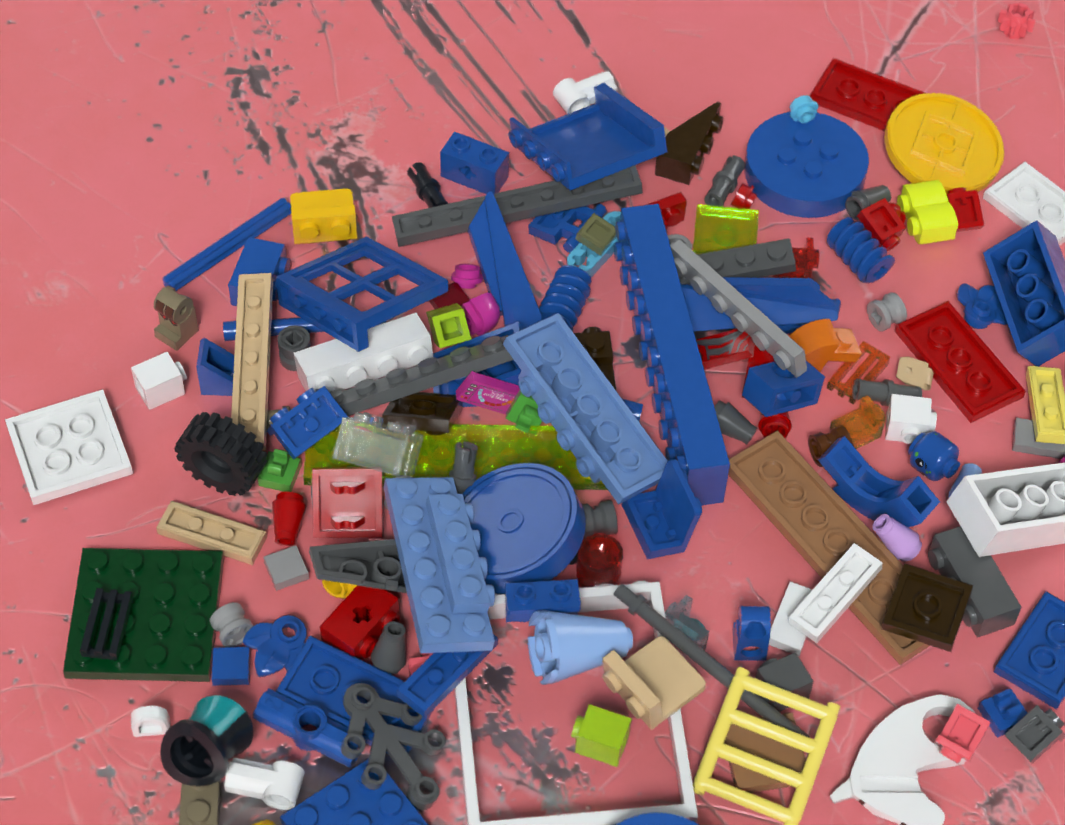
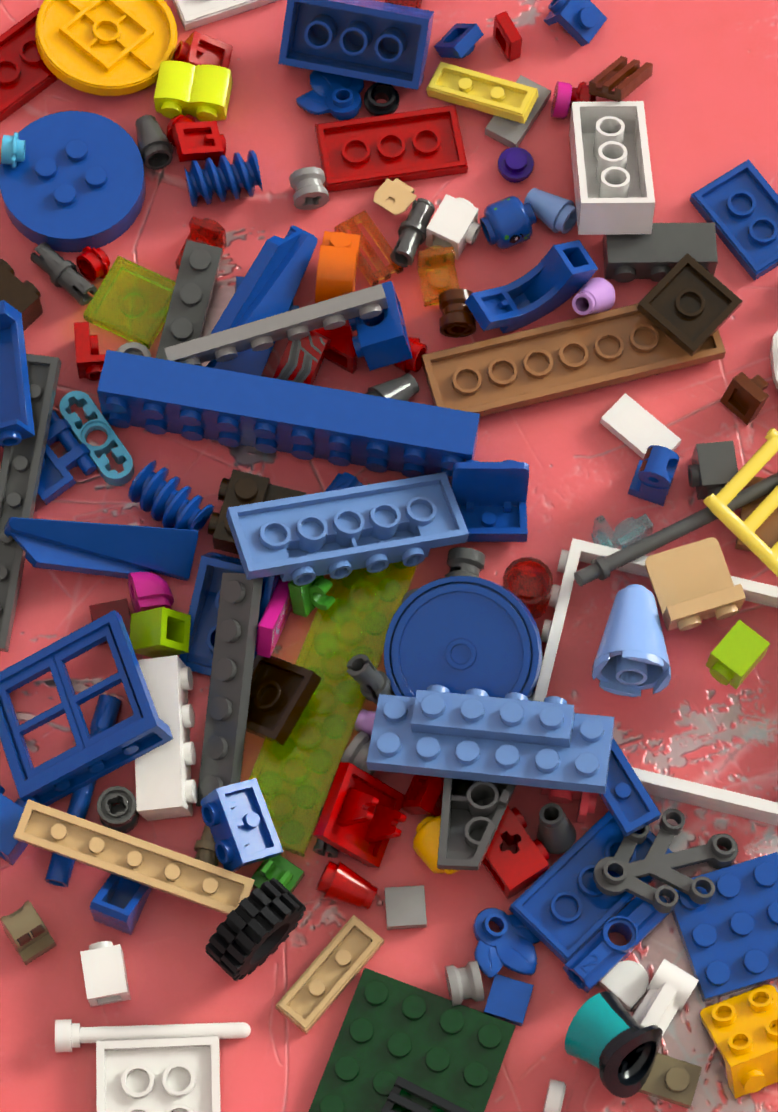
camera: 70 degrees left, 15 degrees up
clear piece [332,412,424,477] -> none
dark pink plate [451,264,483,289] -> none
blue bracket [505,579,581,622] -> none
olive tile [575,213,616,256] -> none
white plate [788,543,883,643] -> none
none -> white piece [55,1019,251,1053]
none -> black plate [364,82,399,116]
none -> dark purple plate [498,147,534,183]
none -> white tile [599,960,649,1011]
none -> reddish brown tile [720,372,769,425]

